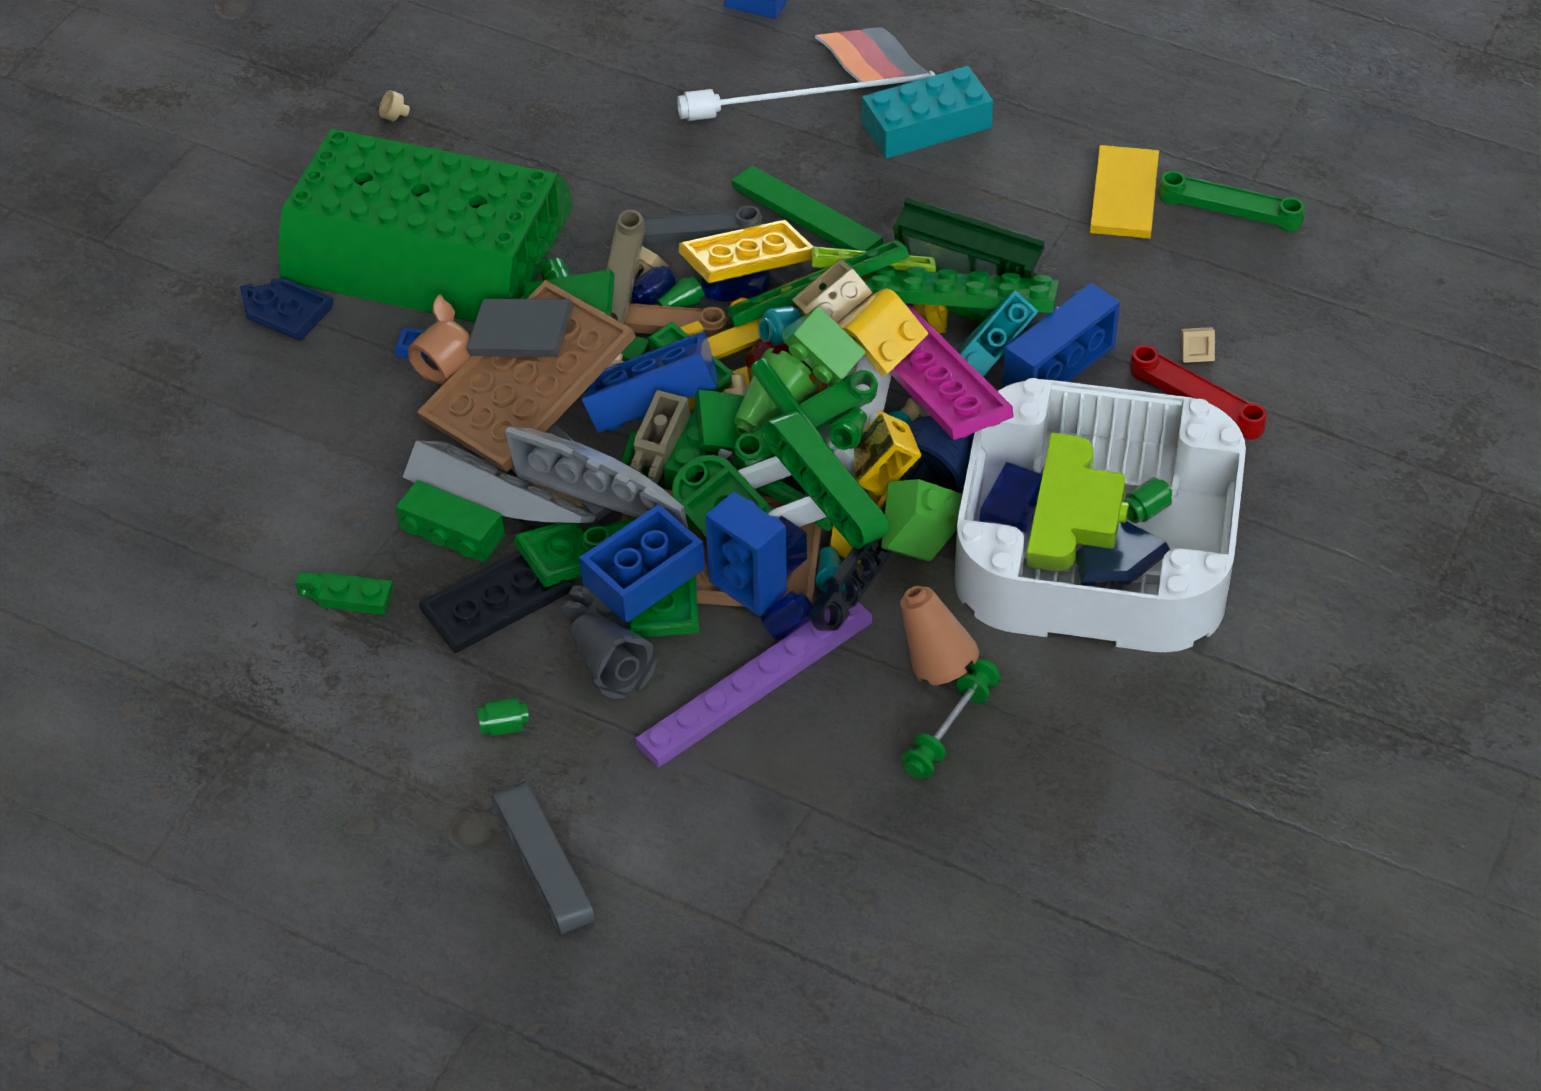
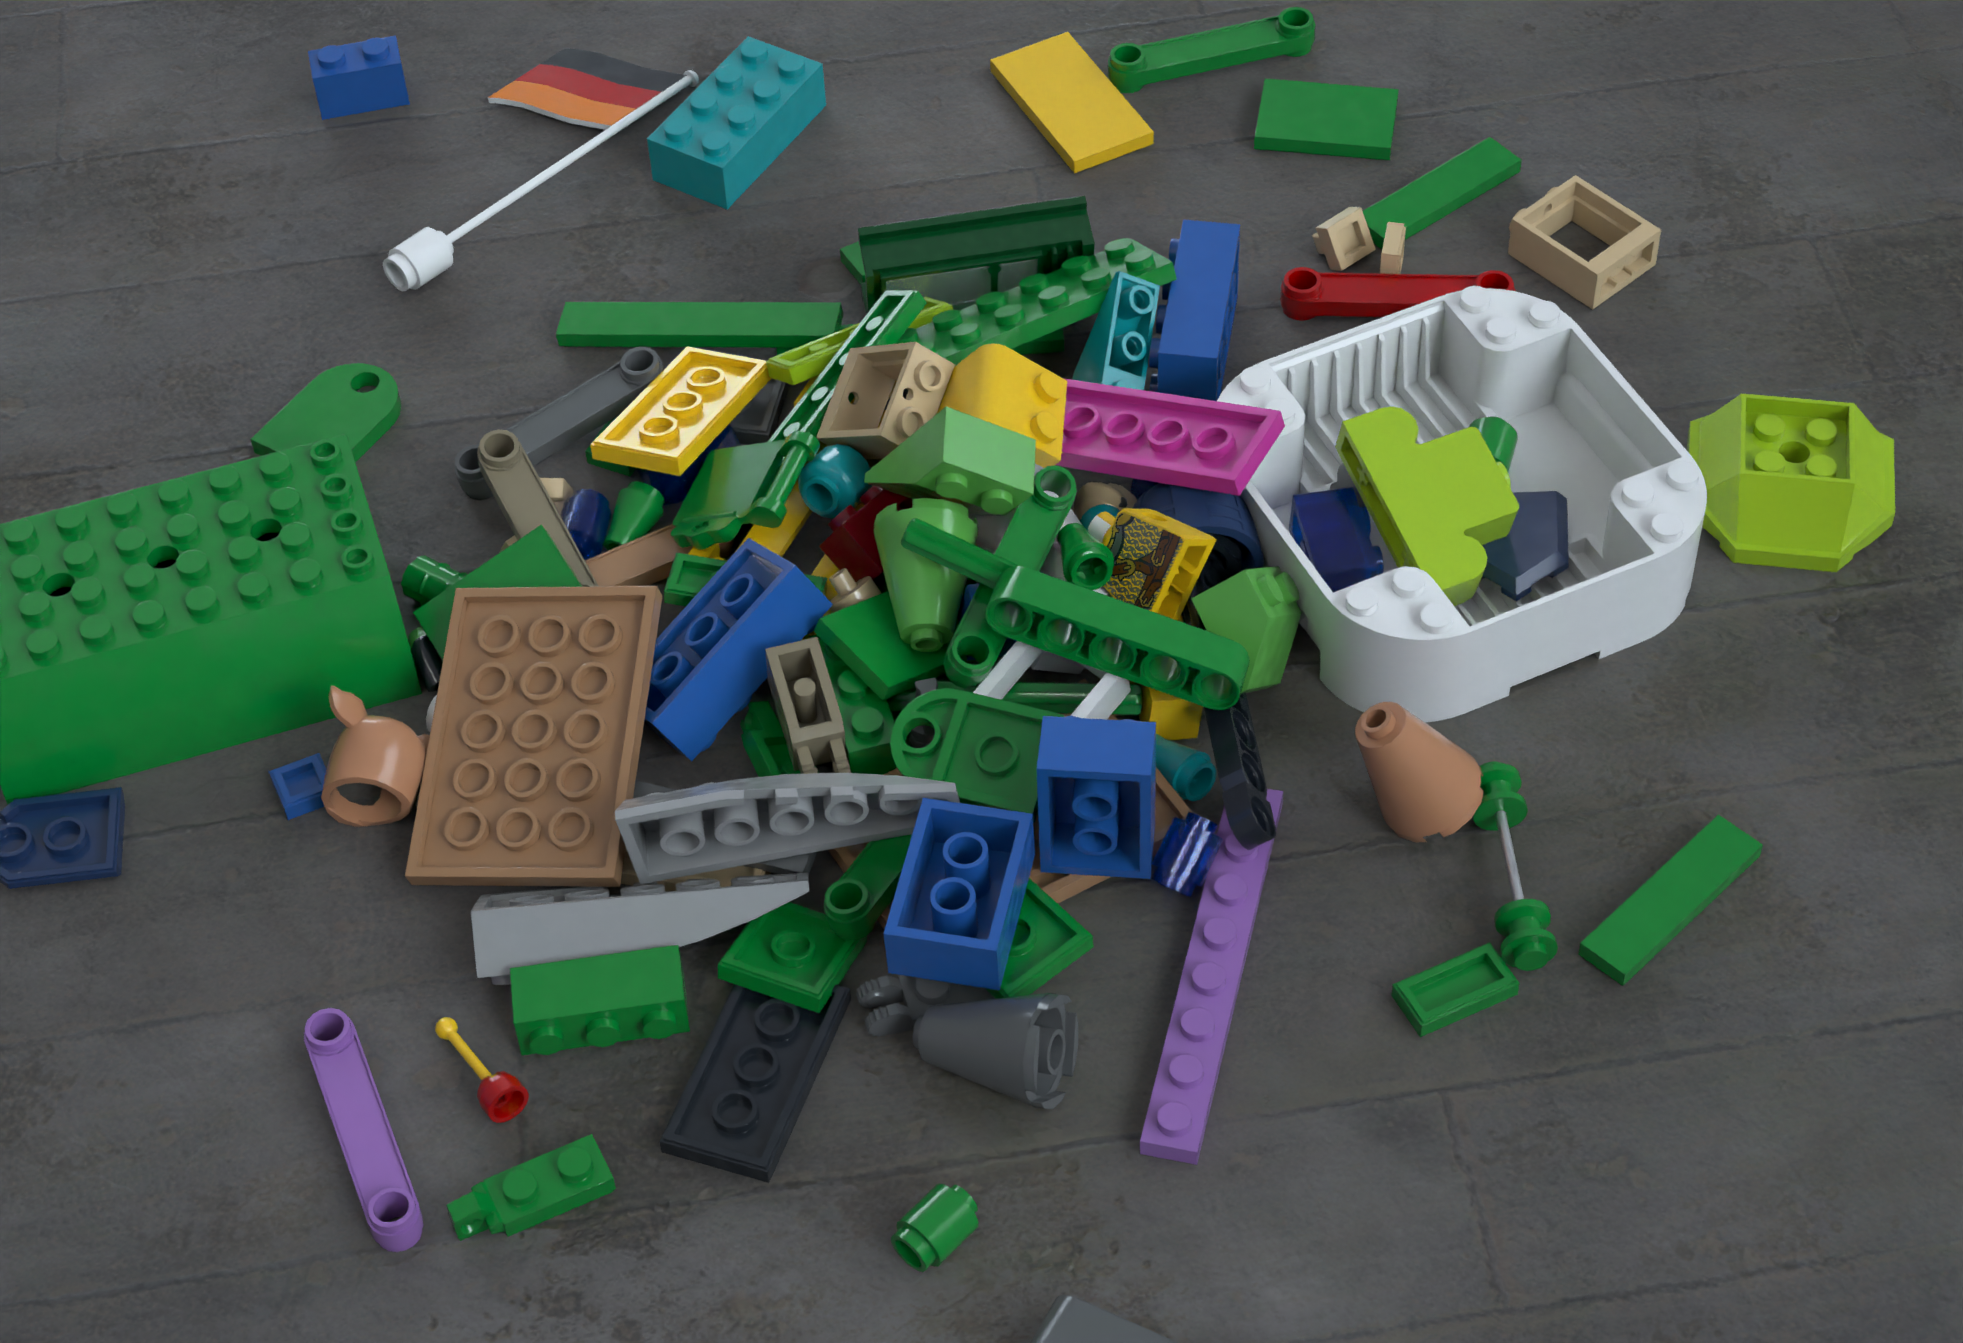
camera: 35 degrees left, 0 degrees up
dark grey tile [466,299,574,357] -> none
none -> green tile [250,363,401,462]
none -> medium lavender piece [304,1008,424,1252]
none -> red hinge [435,1017,529,1123]
none -> green piece [670,431,820,550]
none -> green tile [1254,78,1399,160]
none -> green tile [1363,137,1522,250]
none -> tan tile [1380,222,1406,274]
none -> green tile [1391,942,1520,1037]
none -> tan window [1508,175,1661,310]
none -> green tile [1578,814,1763,986]
none -> lime piece [1687,393,1895,572]

